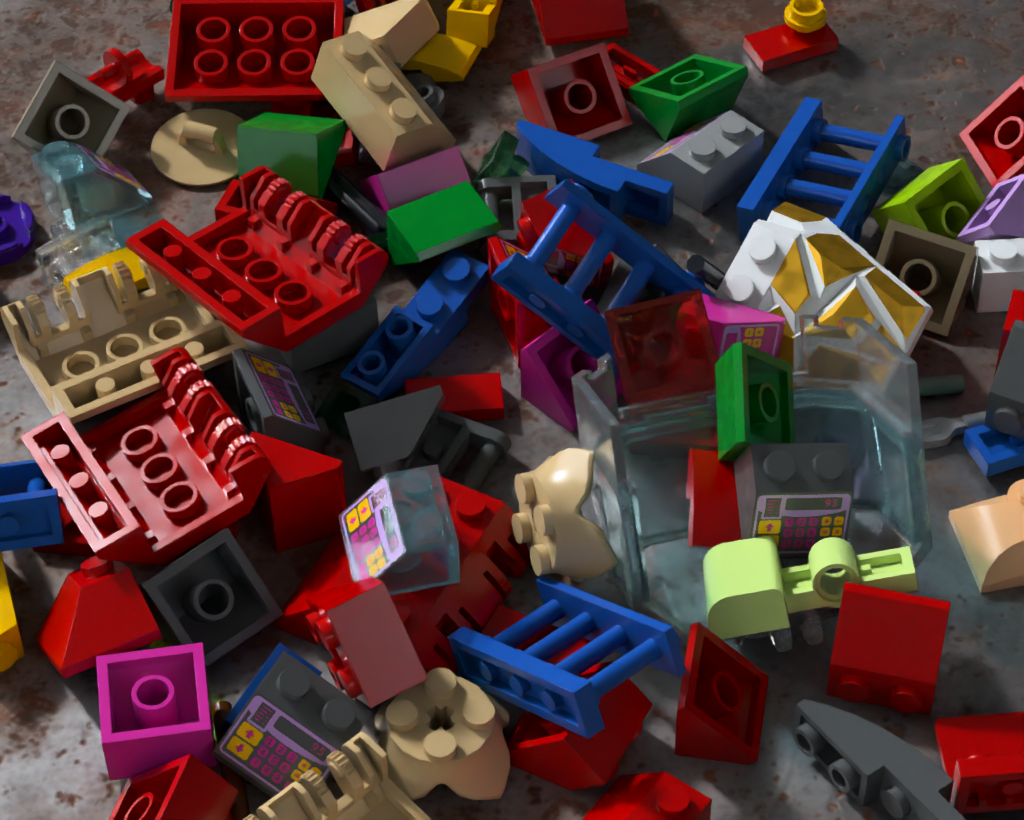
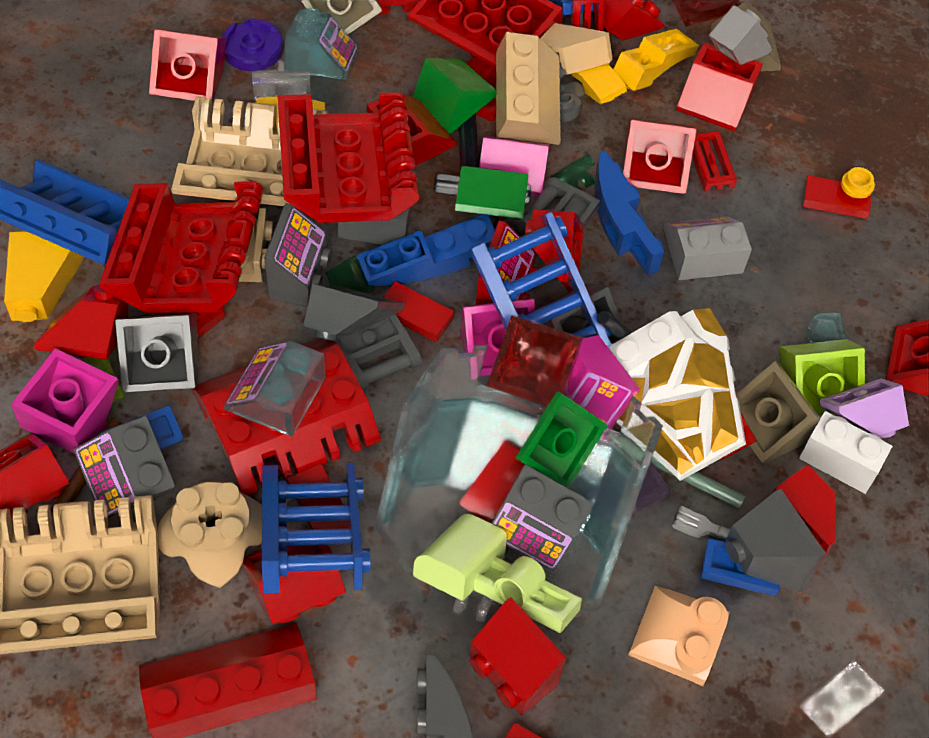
camera: 30 degrees right, 10 degrees up
tan shield [151,109,246,187] -> none
red slope [248,431,347,553] -> none
red slope [305,577,428,708] -> none
tan brick [511,448,618,582] -> none
green slope [628,54,749,142] -> none
red slope [674,622,769,765] -> none
blue fence [736,97,911,244] -> none

